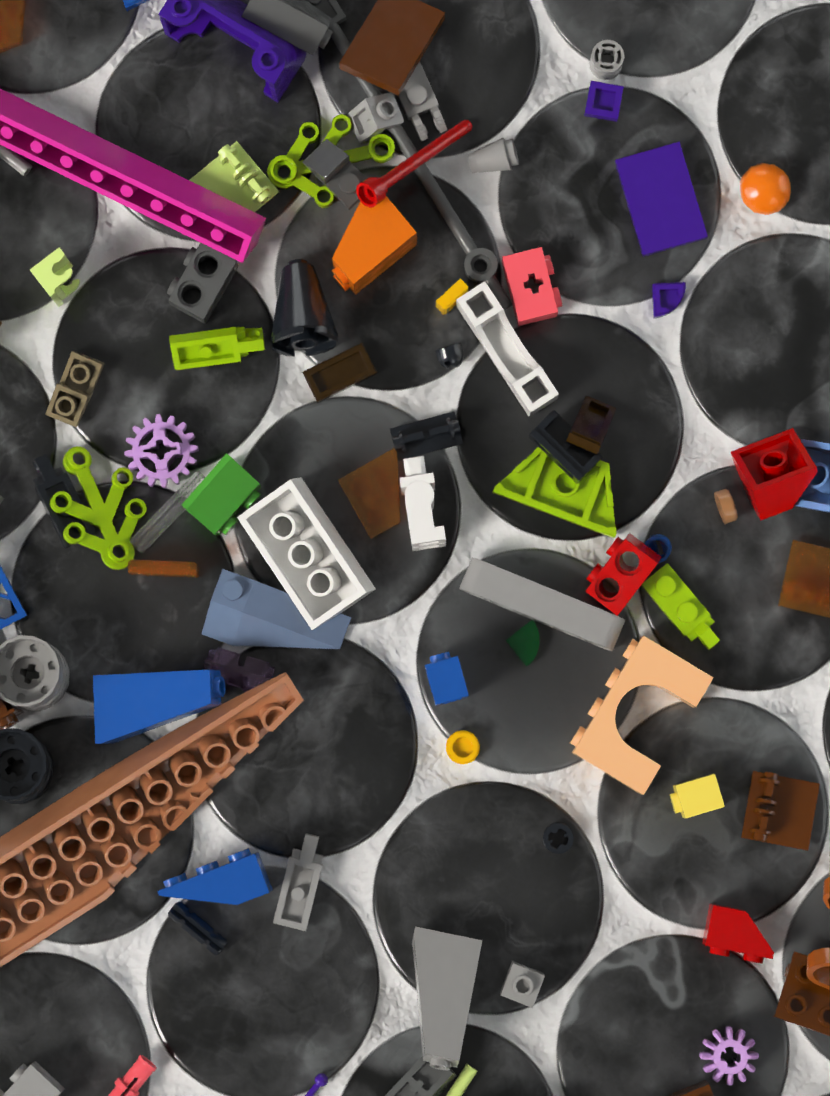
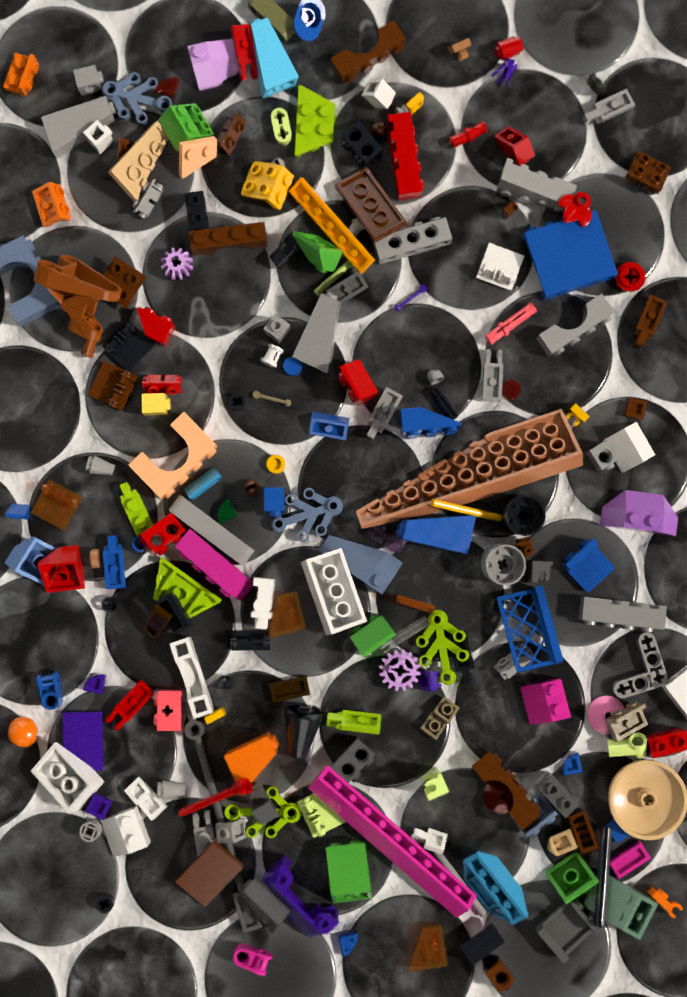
camera: 175 degrees left, 0 degrees up
none -> white slope [31,742,104,814]
none -> blue piece [37,671,63,710]
none -> light grey cone [85,455,115,476]
none -> white slope [100,805,151,857]
none -> black hinge [101,596,118,612]
none -> black hinge [102,320,155,372]
none -> blue hinge [103,535,126,589]
none -> red hinge [105,680,156,732]
none -> white slope [124,777,168,820]
none -> red hinge [142,375,182,395]
none -> dark pink wedge [175,529,253,601]
none -> dark azure slope [184,467,222,500]
none -> reddish brown hinge [244,480,260,495]
none -> dark tan hinge [253,391,291,407]
none -> white bush [261,343,284,368]
none -> sand blue plant [271,488,343,542]
none -> blue piece [283,356,302,376]
none -> blue slope [309,412,350,440]
none -> bright green slope [326,840,372,904]
none -> red slope [338,359,378,406]
none -> white plate [411,828,447,855]
none -> dark purple tile [419,670,442,691]
none -> light grey hinge [427,369,444,385]
none -> yellow bar [431,499,502,522]
none -> light grey hinge [482,349,503,403]
none -> clear red tile [502,380,521,400]

